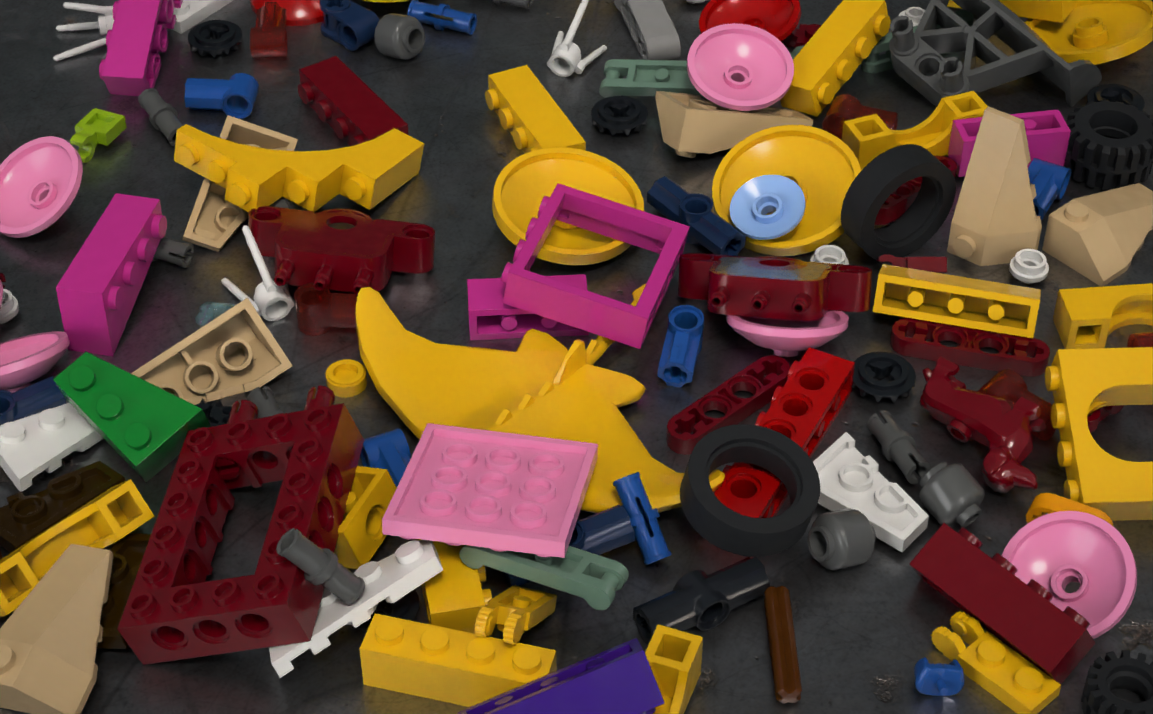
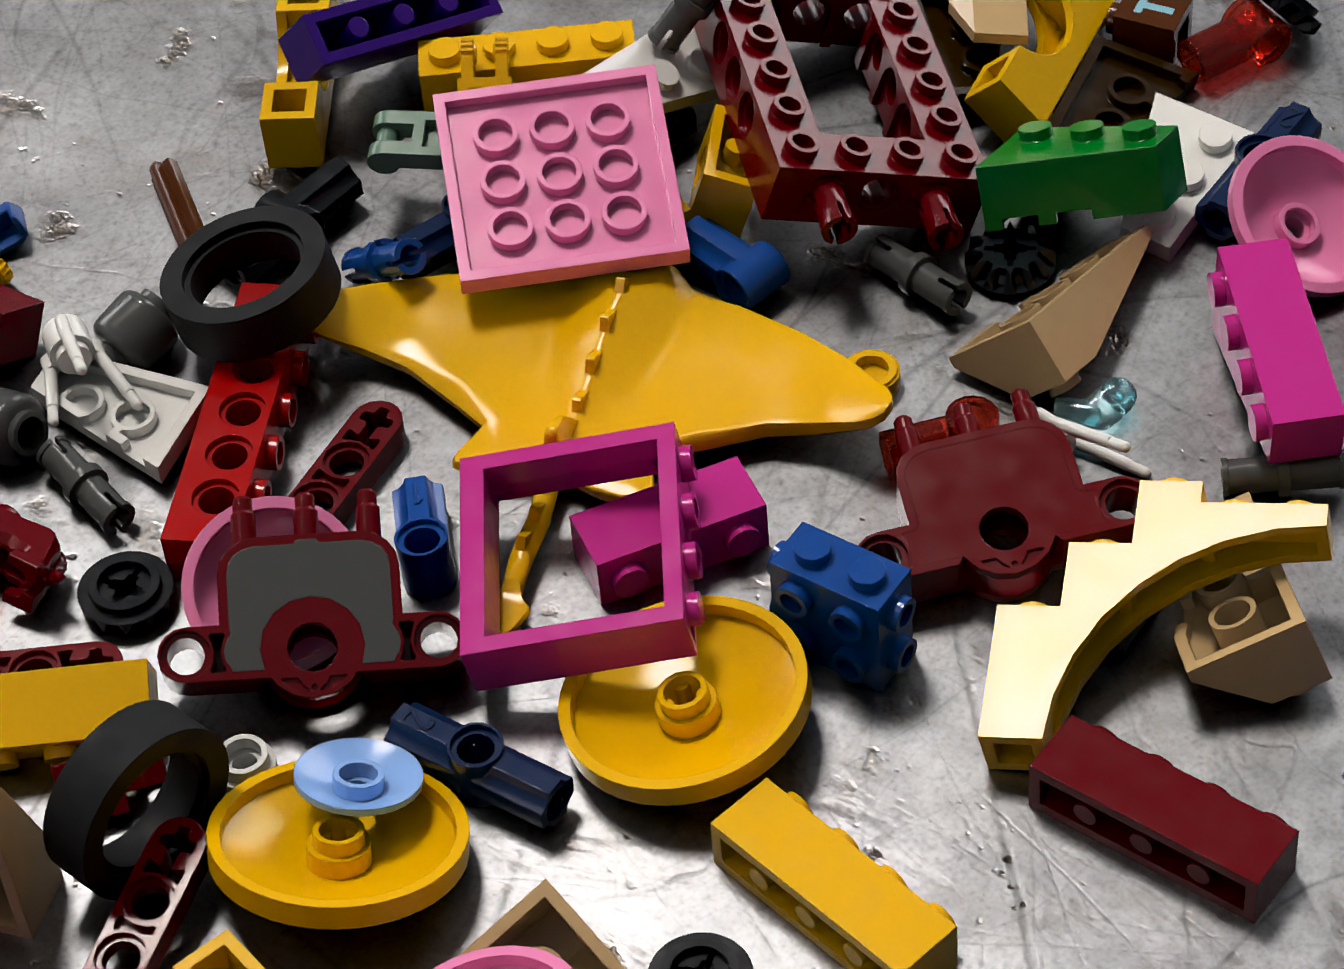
camera: 165 degrees right, 5 degrees up
none -> white plant [40,314,144,427]
none -> blue brick [766,521,917,692]

